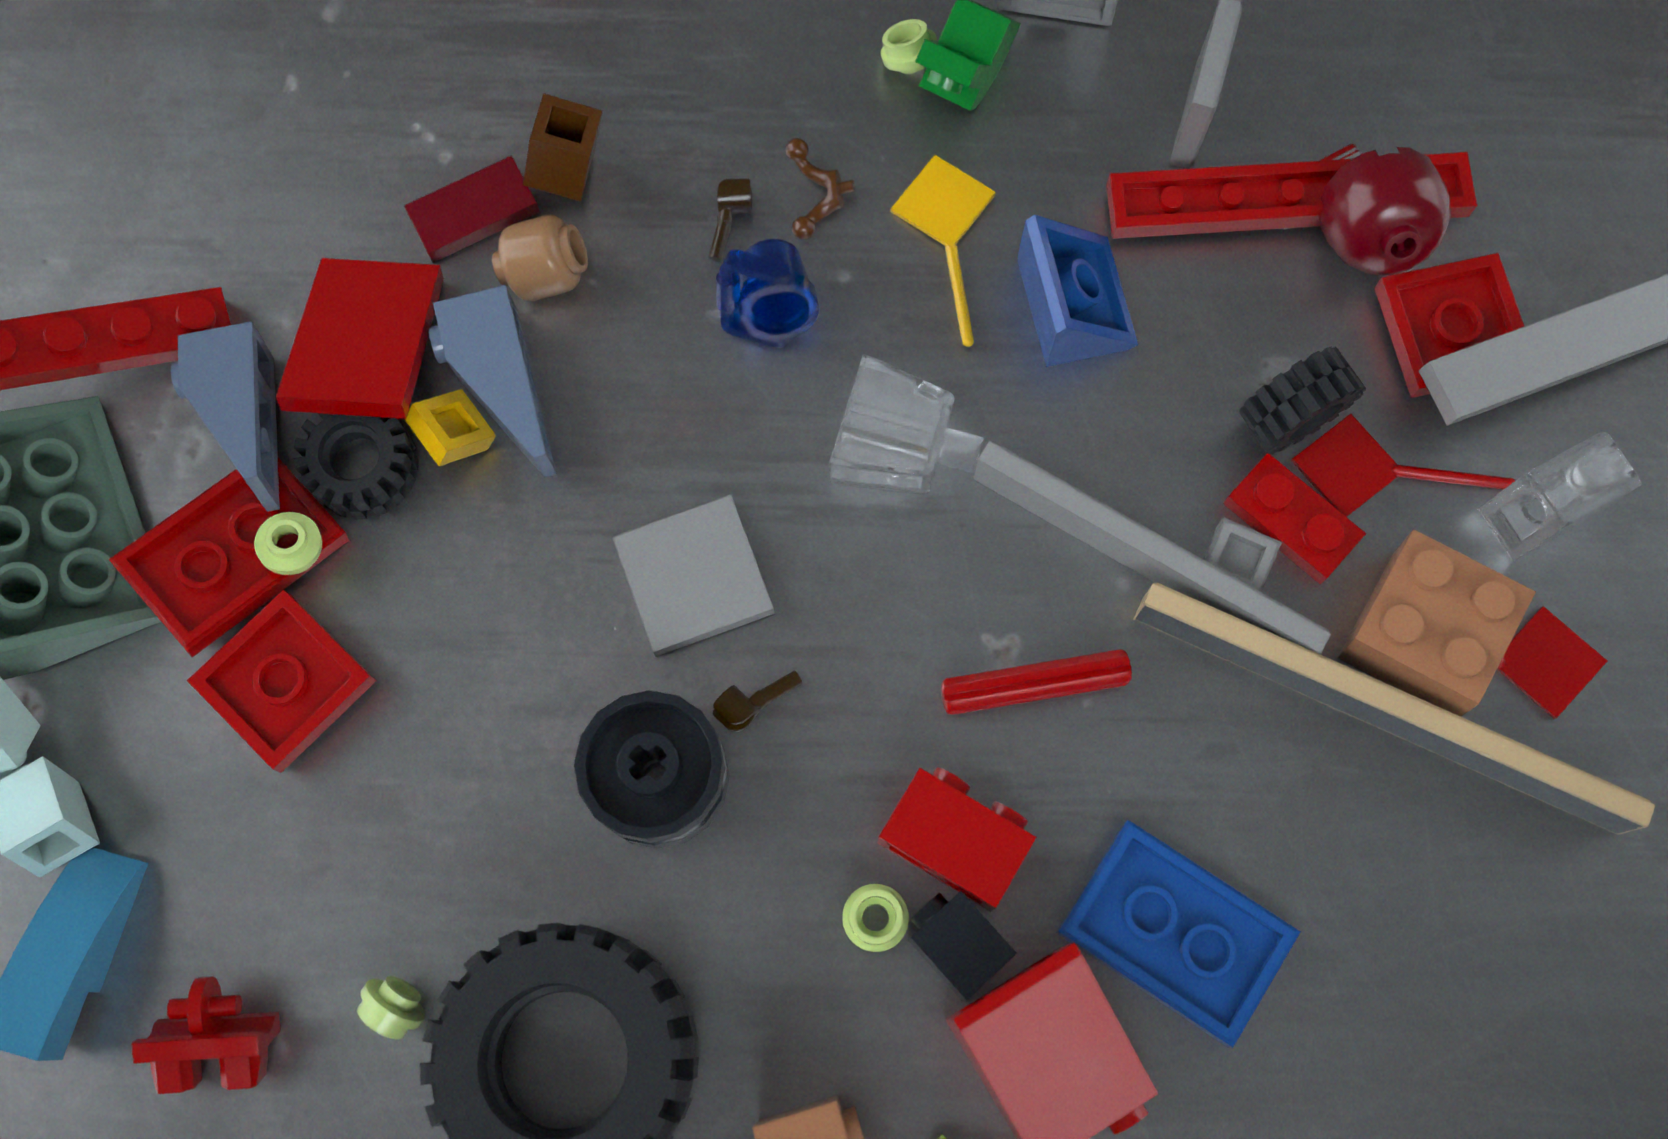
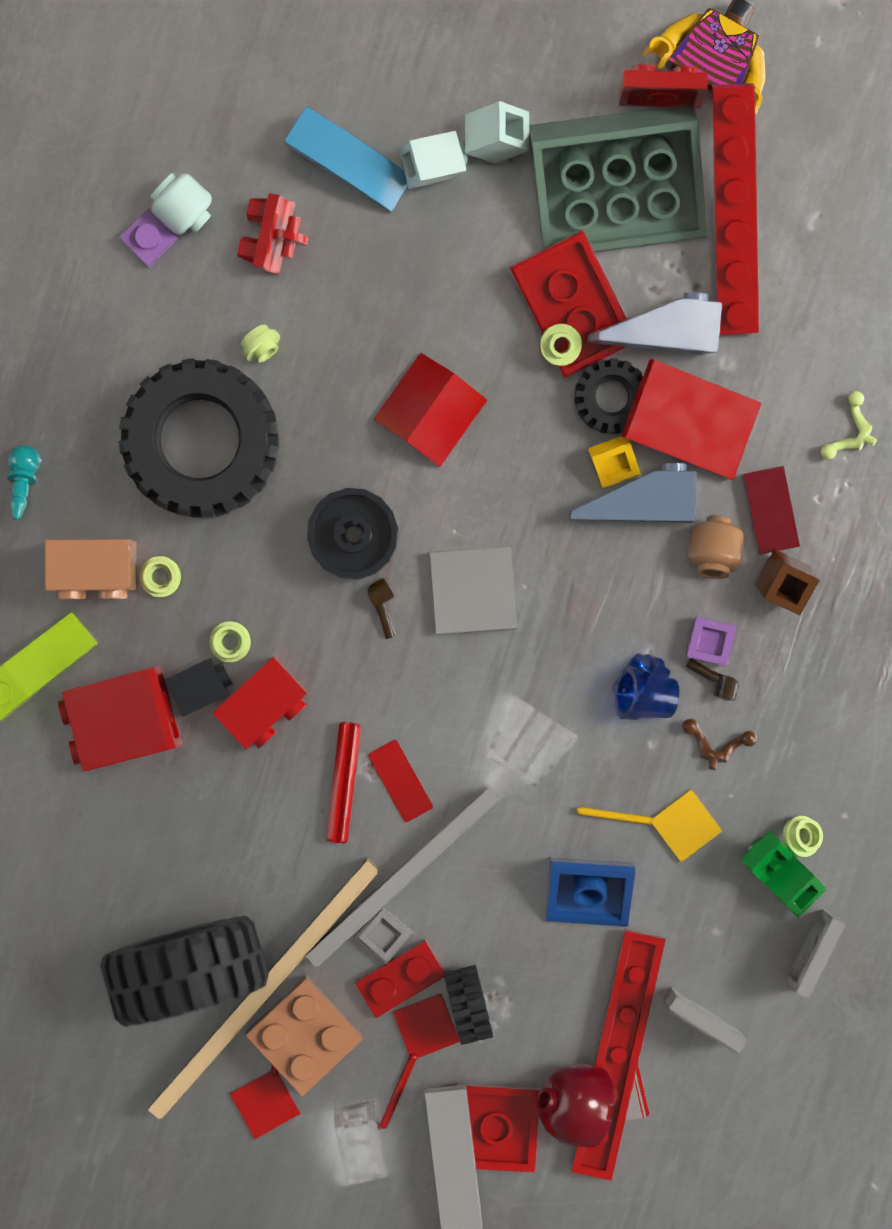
camera: 100 degrees right, 15 degrees up
red plate [186,589,377,773] -> none
blue tile [1056,820,1301,1048] -> none
none -> black tyre [100,916,269,1026]
none -> yellowish green plate [140,556,181,597]
none -> red sticker [368,740,433,822]
none -> red slope [373,353,488,467]
none -> medium lavender plate [686,617,737,666]
none -> yellowish green piece [820,391,877,460]

